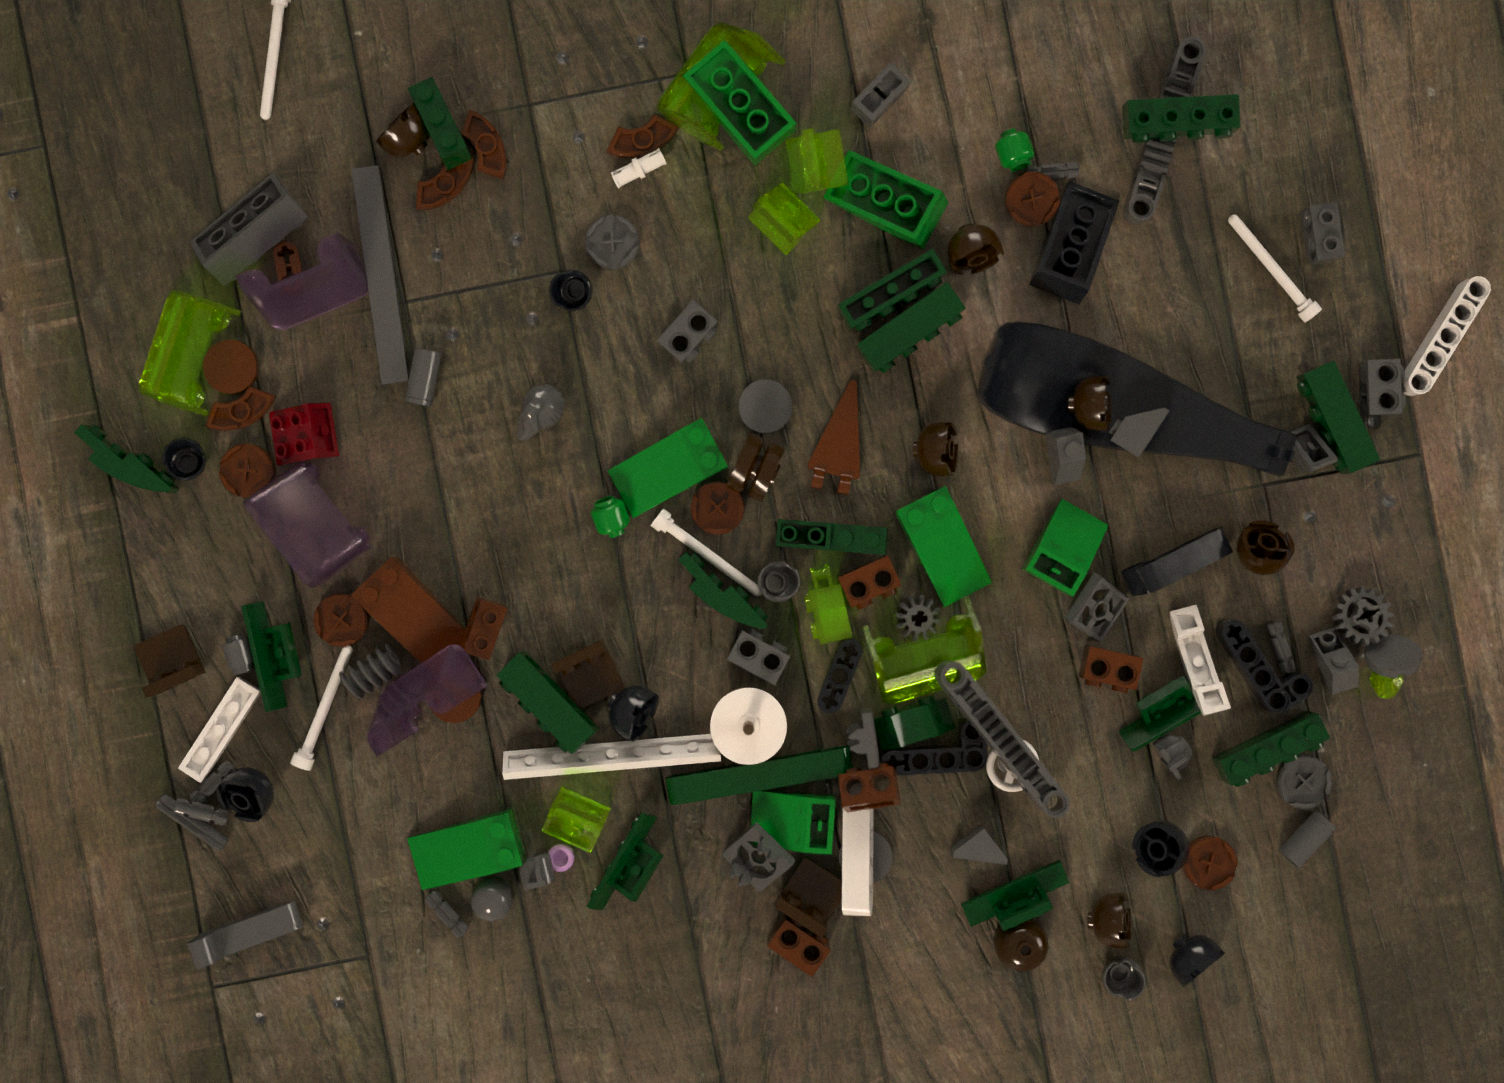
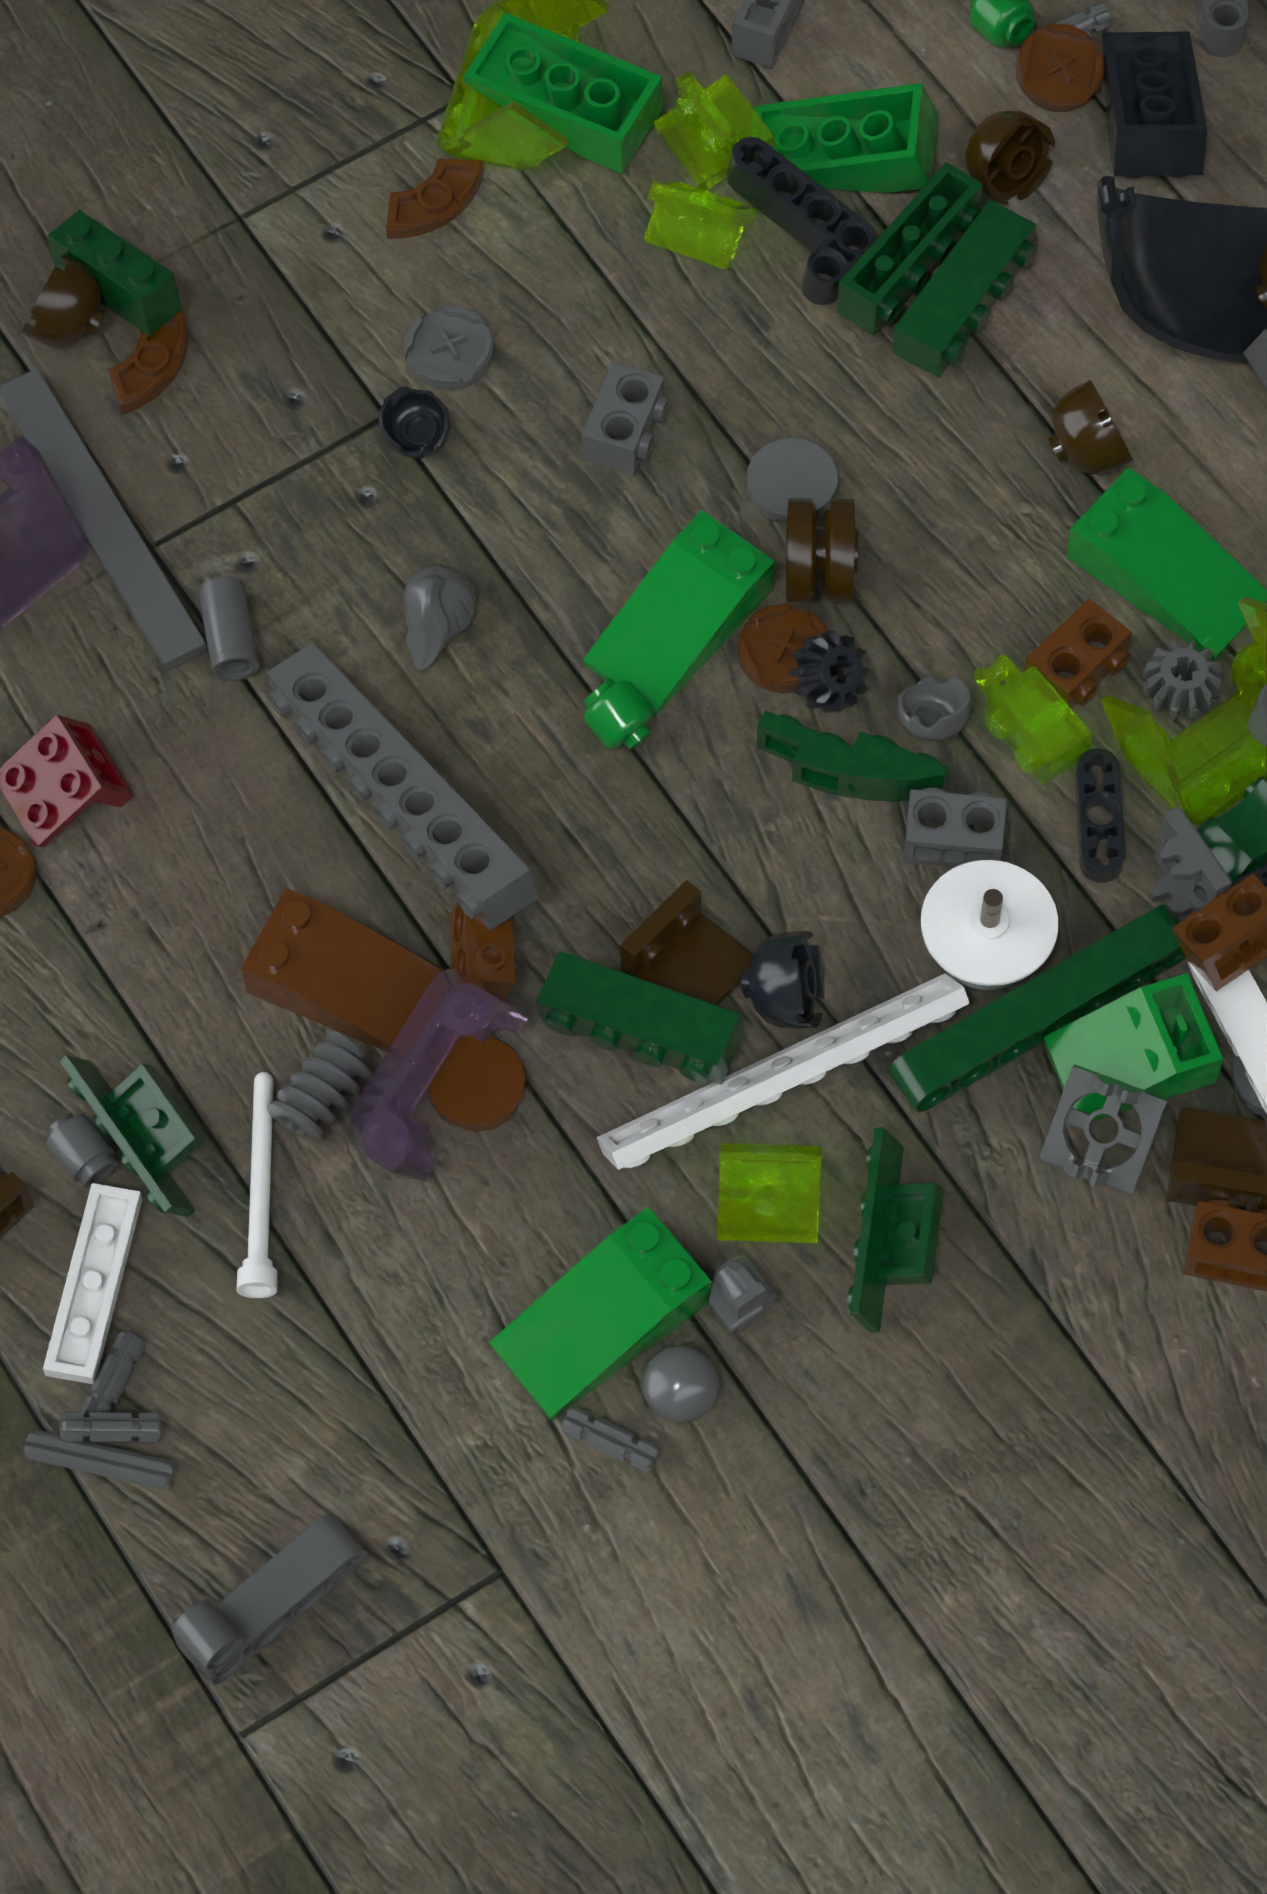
camera: 25 degrees left, 25 degrees down
black cylinder [216,767,274,822] -> none
windscreen [243,461,372,588] -> none
reddish brown tile [313,593,369,647] -> none
reddish brown tile [461,109,507,180] -> none
lavender tile [548,843,575,872] -> none
white pin [610,148,667,189] -> none
white piece [650,508,761,596] -> none
dark green slope [776,519,888,555] -> none
reddish brown flag [807,380,860,496] -> none
none -> dark grey brick [266,642,538,931]
none -> black beam [727,137,876,305]
none -> black gear [788,631,872,713]

